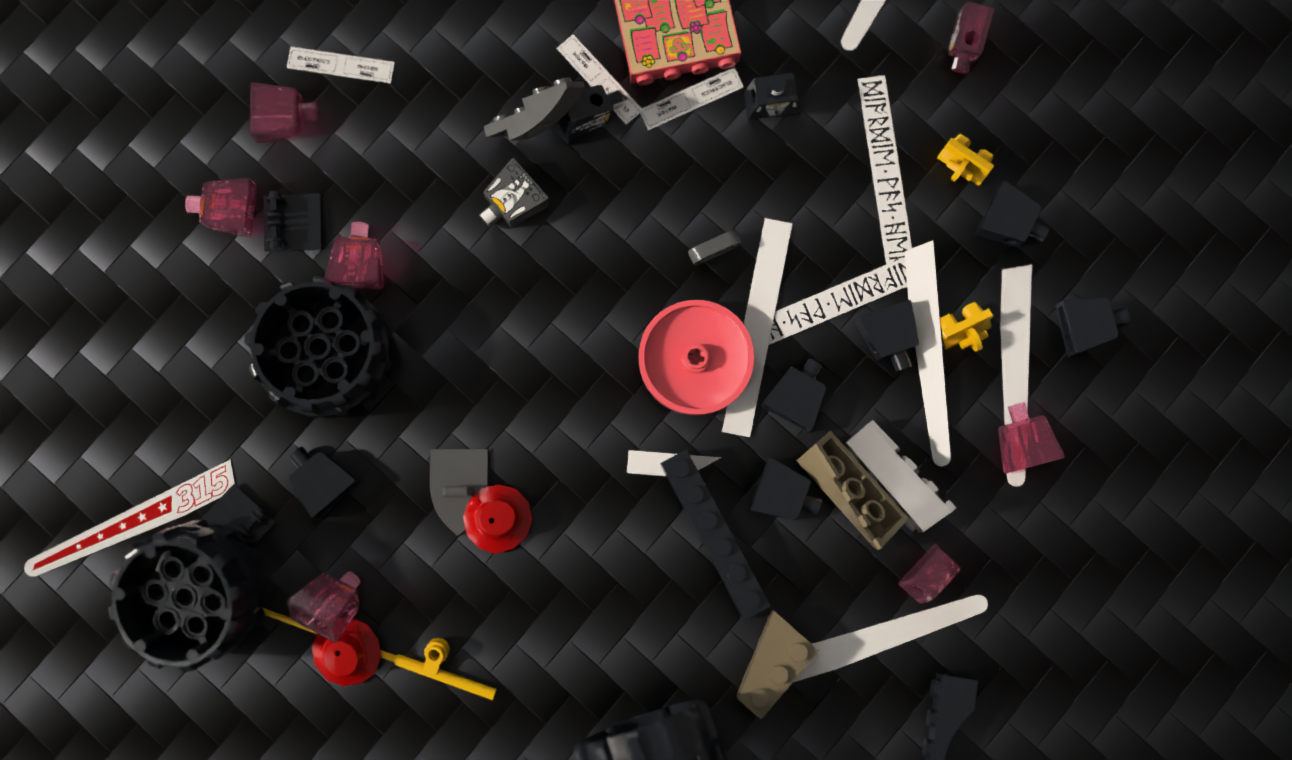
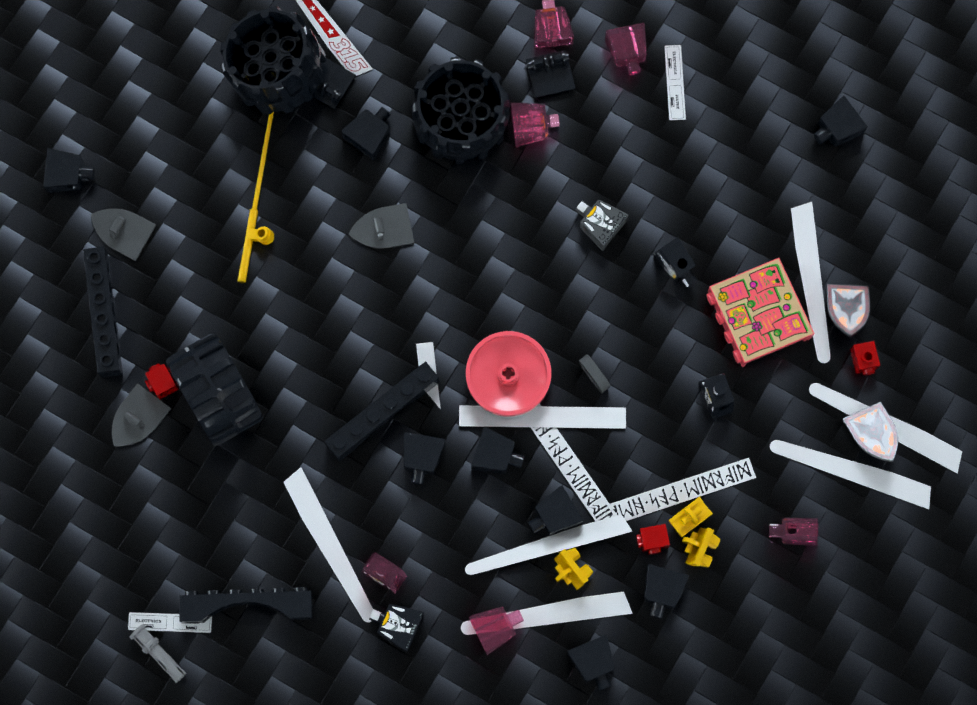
camera: 80 degrees right, 5 degrees down
clear pink torso [287,572,360,643] -> none
red hat [312,617,382,686] -> none
red hat [463,484,533,554] -> none
dark grey slope [484,78,585,141] -> none
white sticker [557,35,641,124] -> none
white sticker [639,67,743,130] -> none
dark tan wedge [736,610,819,719] -> none
dark tan wedge [796,431,909,550] -> none
light grey wedge [843,420,956,532] -> none
none -> torso [369,604,424,653]
none -> red brick [636,524,670,555]
none -> yellow hips [668,496,713,538]

